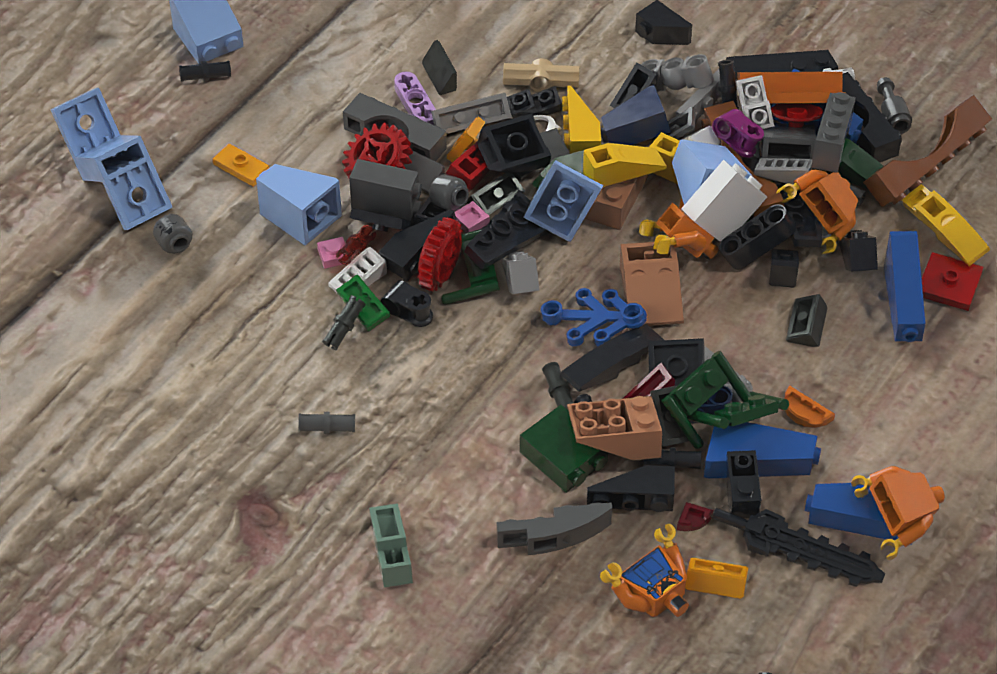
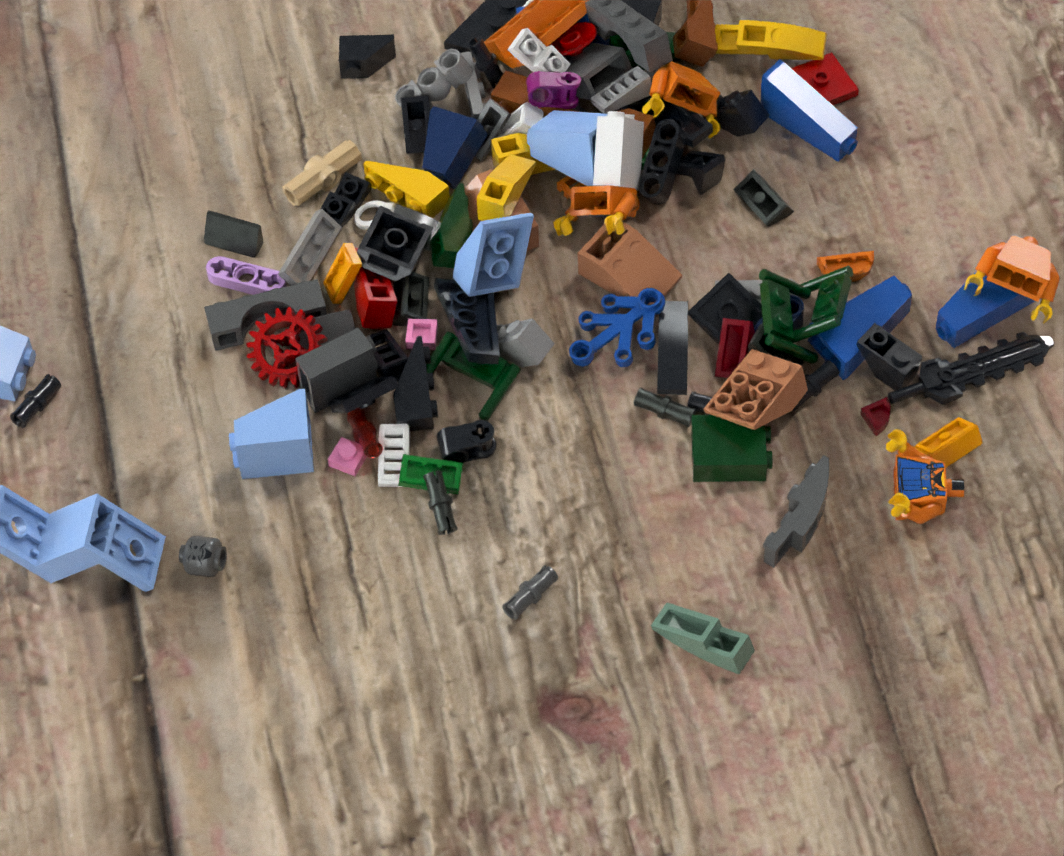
camera: 45 degrees left, 5 degrees up
light orange plate [213,143,269,187] -> none
red gear [418,217,462,291] -> none
dark grey head [429,174,469,211] -> none
black slope [587,465,675,512] -> none

